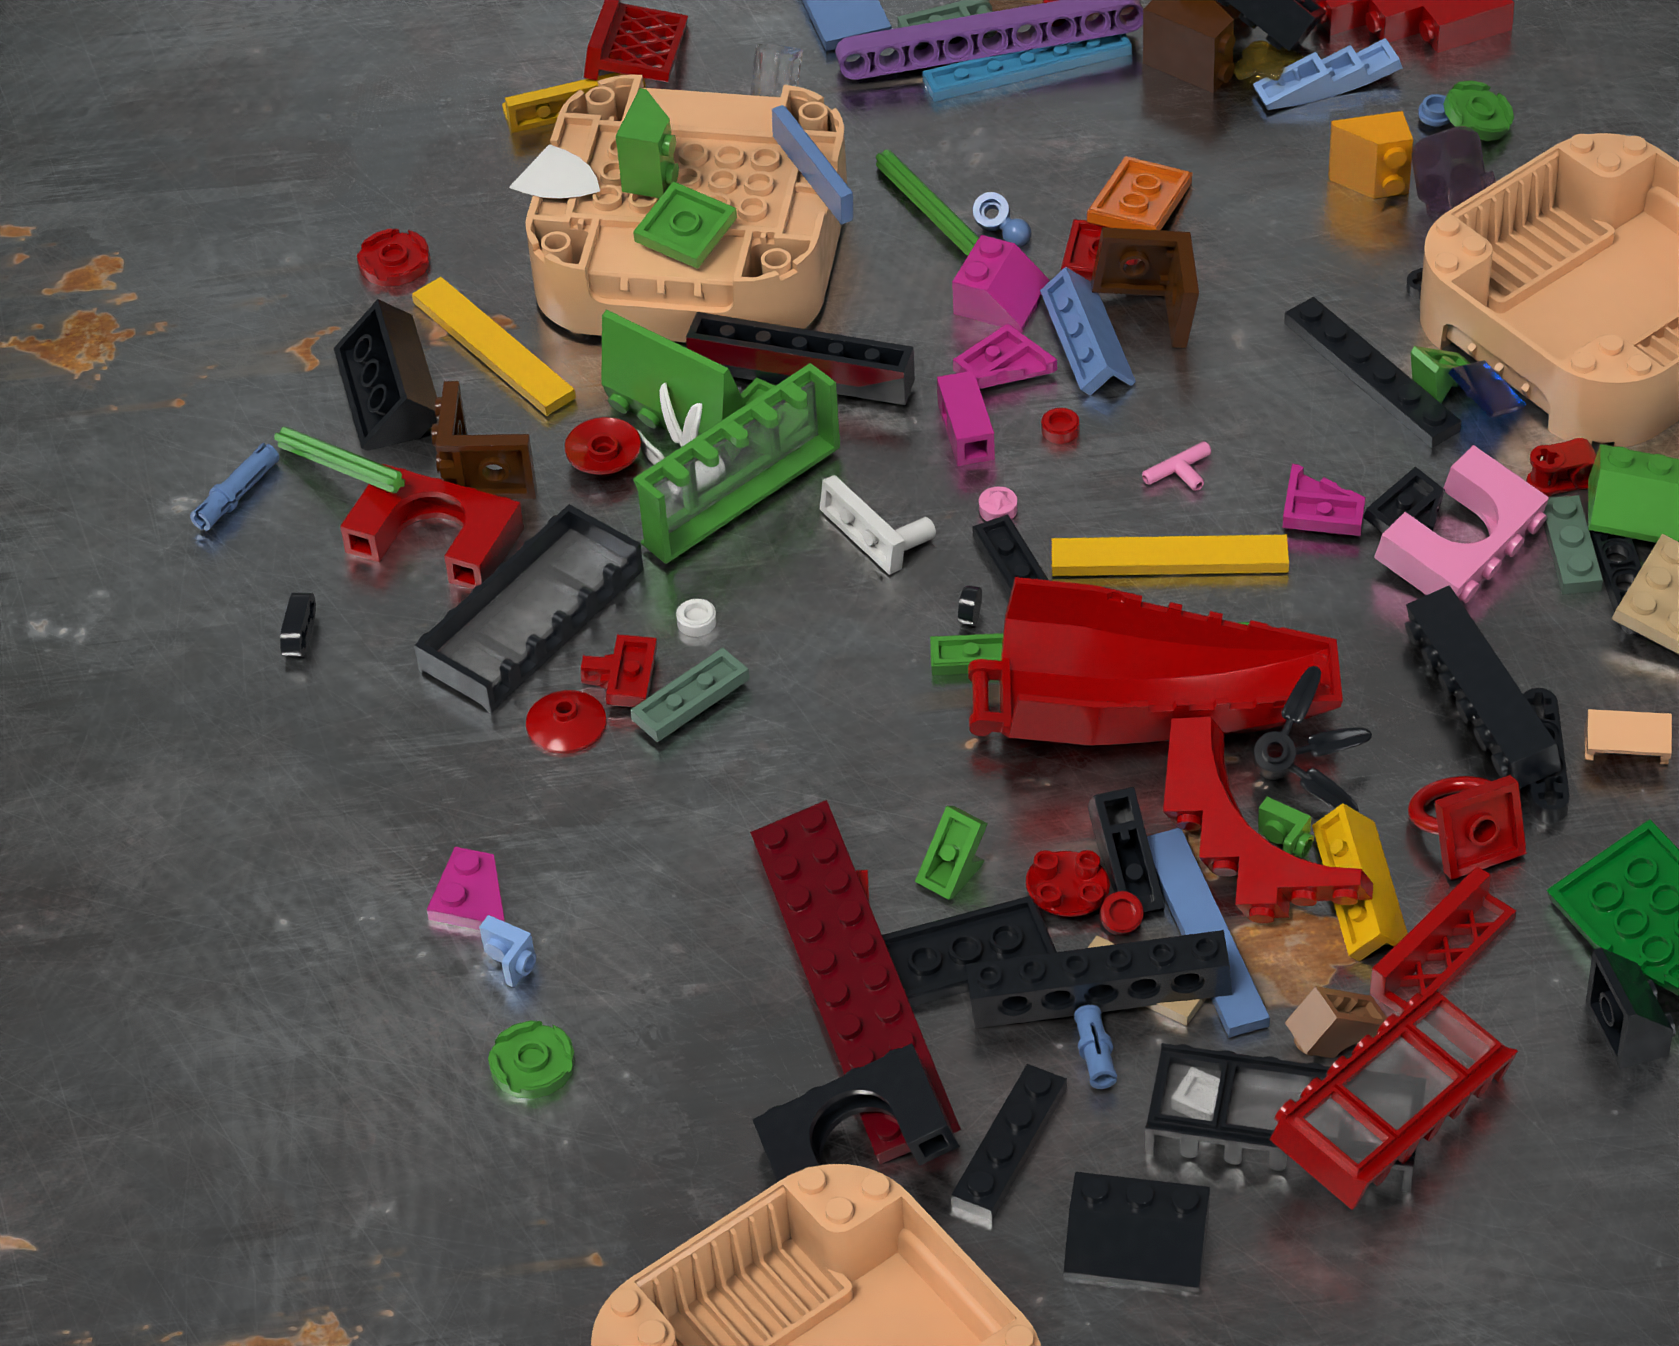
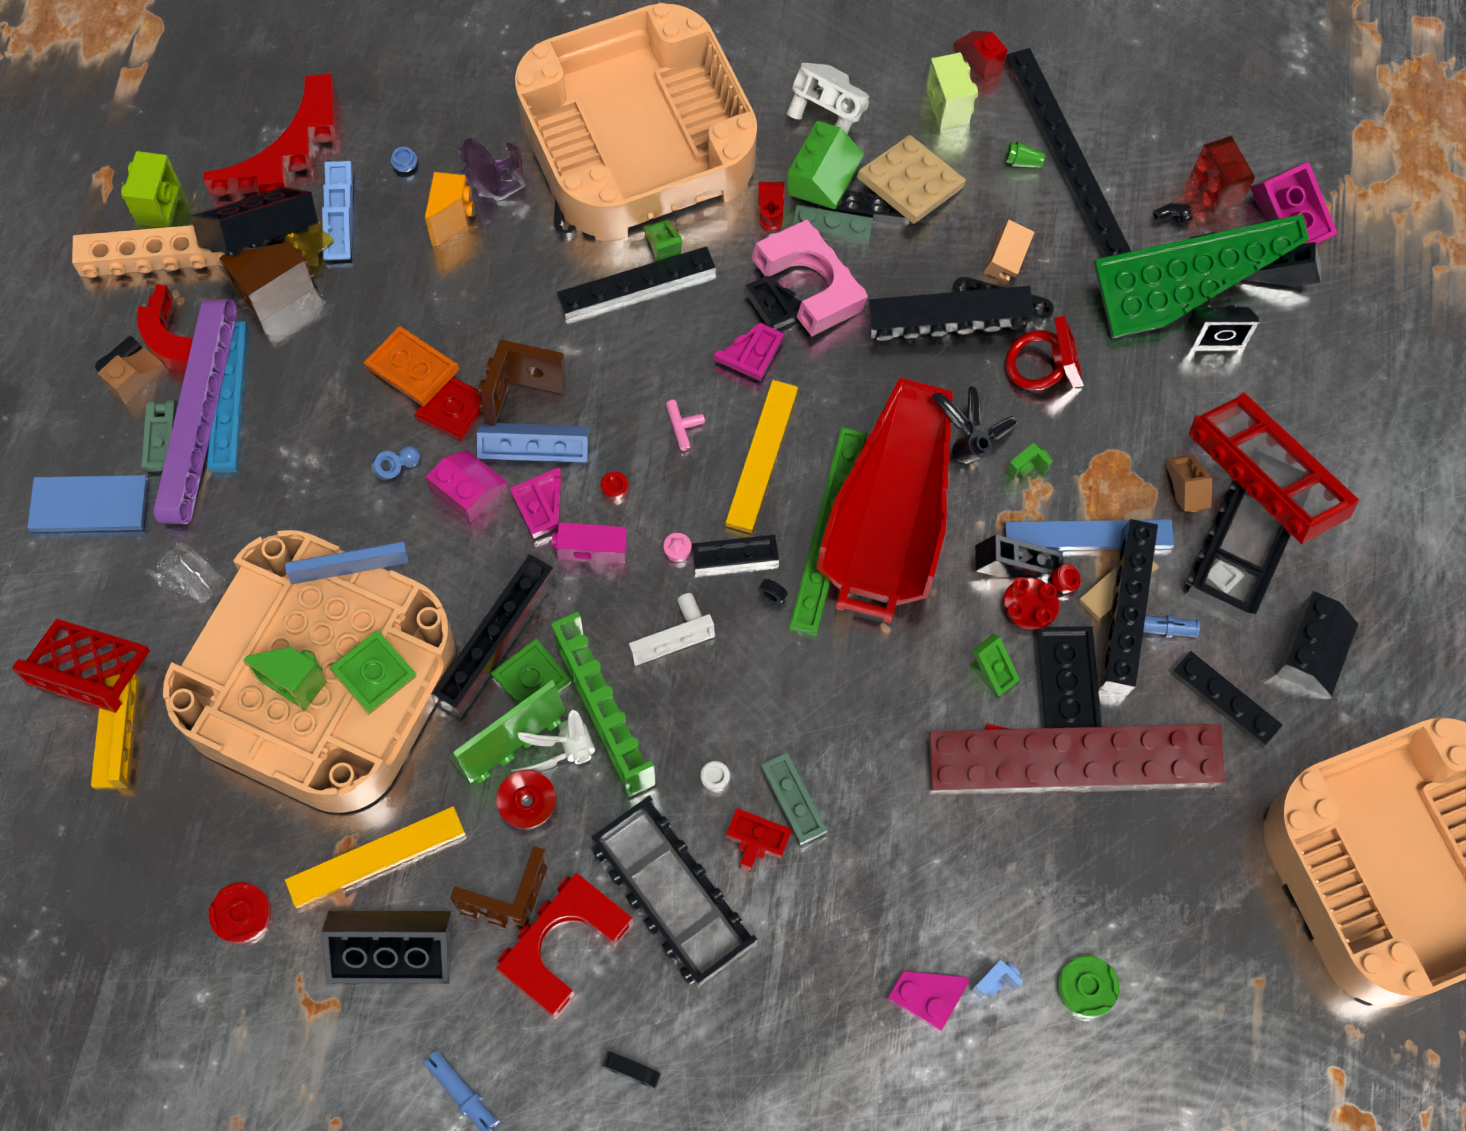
camera: 80 degrees left, 20 degrees up
bright green axle [274,426,405,493] -> none
white sticker [509,144,600,199] -> none
red dish [526,690,606,754] -> none
black arch [752,1043,960,1182] -> none
bright green axle [875,149,979,256] -> none
red arch [1163,717,1373,923] -> none
yellow panel [1312,803,1408,962] -> none
red fence [1370,866,1516,1015] -> none
bright green tile [1443,80,1514,141] -> none
clear blue piece [1448,360,1526,418] -> none

